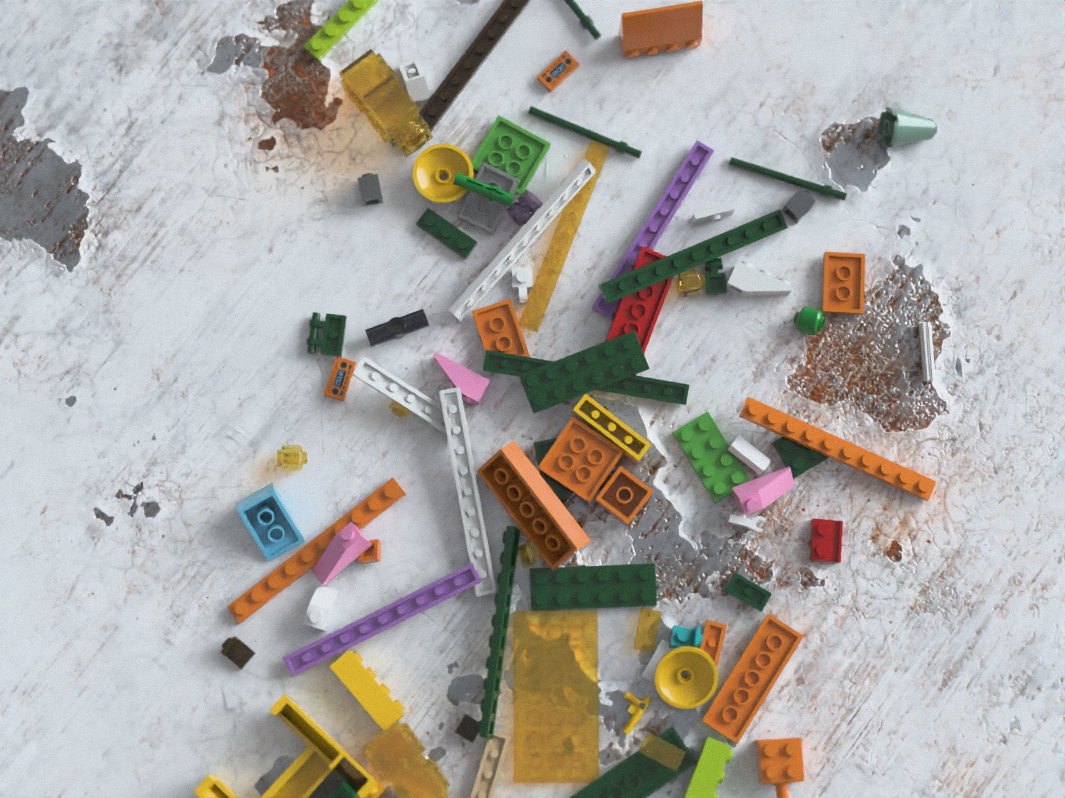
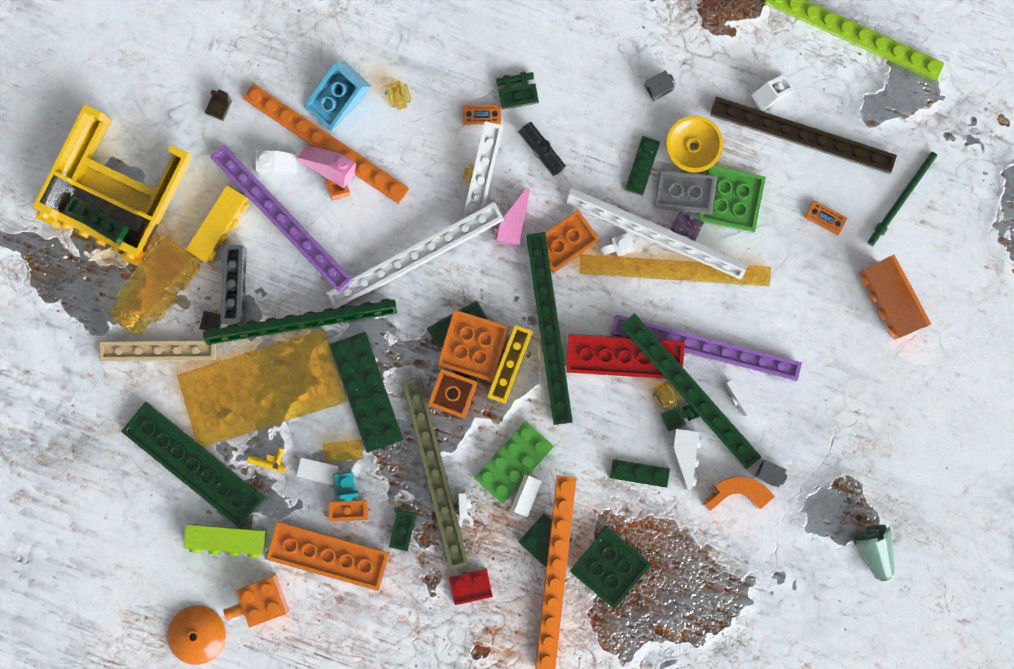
camera: 75 degrees right, 5 degrees up
clear yellow piece [339,49,433,157] -> none
green pin [453,172,514,207] -> none
orange brick [477,441,591,571] -> none
dark green plate [518,330,649,414] -> none
clear yellow plate [518,541,540,568] -> none
dark green bar [528,106,642,159] -> none
clear yellow plate [638,732,686,771] -> none
yellow dish [654,646,718,709] -> none
dark green bar [729,157,847,201] -> none
bright pink slope [731,467,795,516] -> none
green head [793,307,825,336] -> none
orange plate [822,252,865,315] -> none
white axle [919,322,935,382] -> none
none -> dark grey brick [220,245,247,324]
none -> olive plate [403,377,469,570]
none -> dark green plate [570,526,652,610]
none -> dark green plate [610,459,670,488]
none -> orange arch [703,477,775,511]

